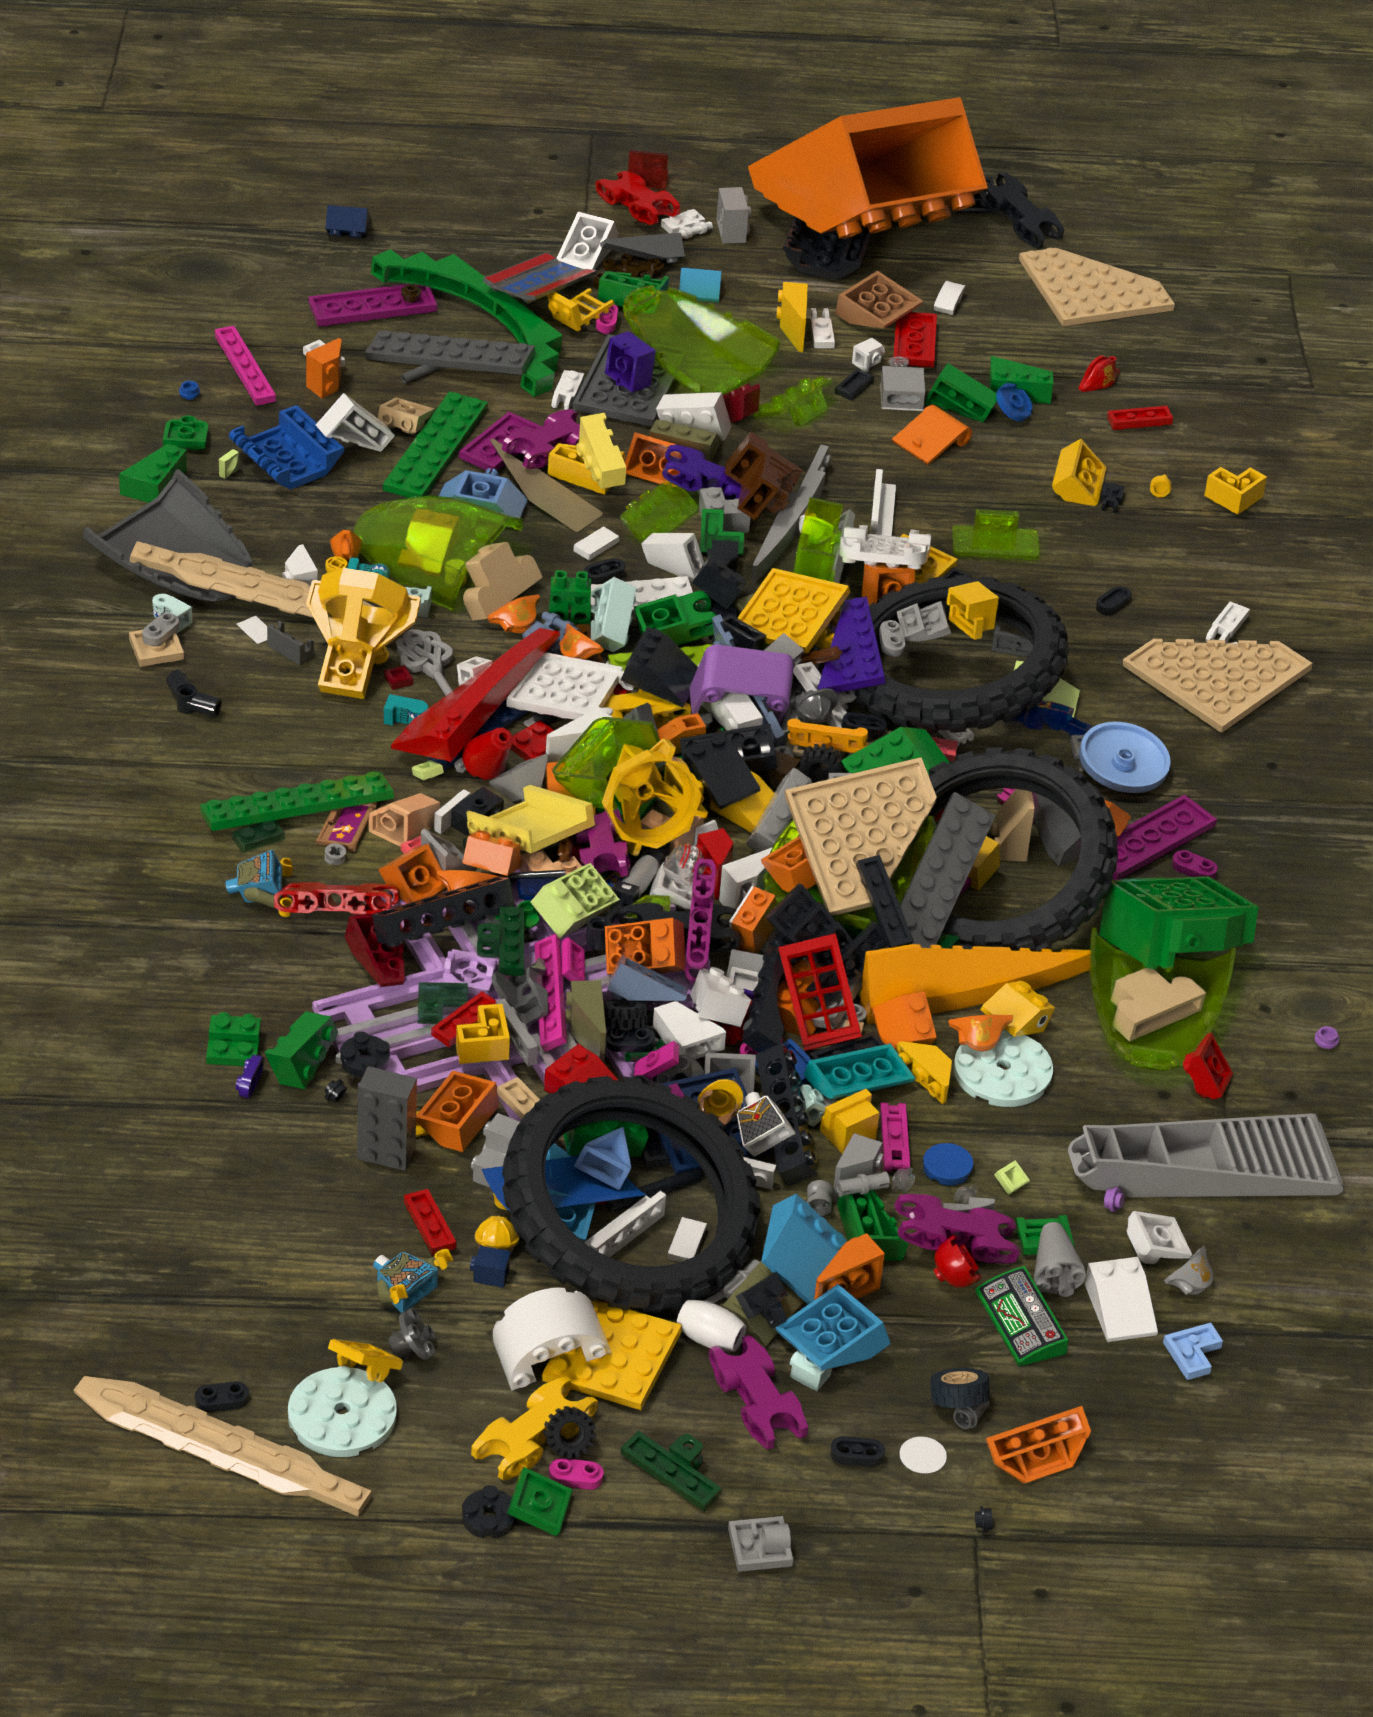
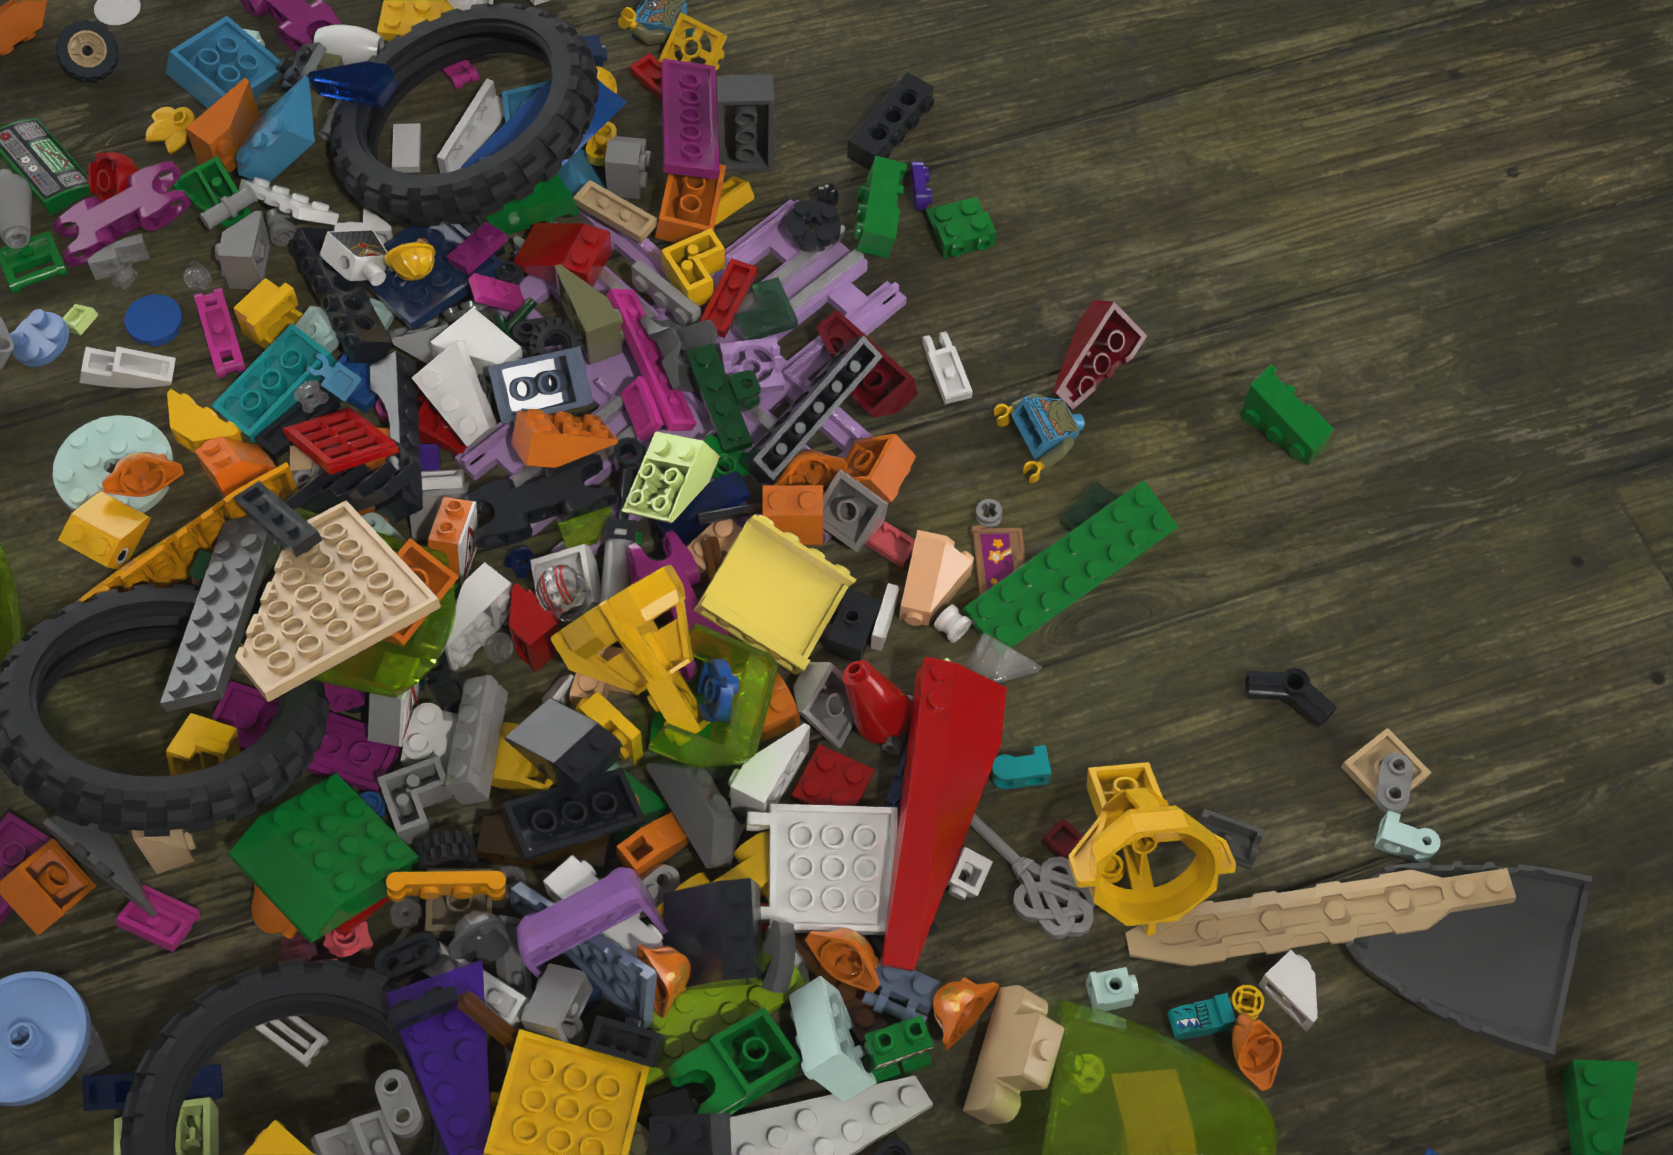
camera: 160 degrees right, 20 degrees up
white sticker [237,616,267,644] -> none
red piece [274,882,399,914] -> none
magenta piece [685,859,716,984] -> none
none -> medium blue piece [10,309,69,368]
none -> white slope [79,347,176,388]
none -> yellow plate [145,107,195,154]
none -> white wing [239,177,339,225]
none -> clear plate [293,380,329,412]
none -> dark azure plate [306,353,362,403]
none -> clear blue slope [307,61,399,109]
none -> black plate [386,985,459,1034]
none -> orange hat [637,944,691,1019]
none -> yellow piece [658,12,728,71]
none -> magenta plate [661,59,720,180]
none -> blue plate [698,659,739,722]
none -> dark grey slope [762,920,796,993]
none -> black brick [847,72,935,170]
none -> white hinge [922,332,972,404]
none -> white wheel [934,605,972,643]
none -> clear slope [965,633,1042,683]
none -> dark red wedge [1052,300,1147,410]
none -> green wedge [1239,364,1334,466]

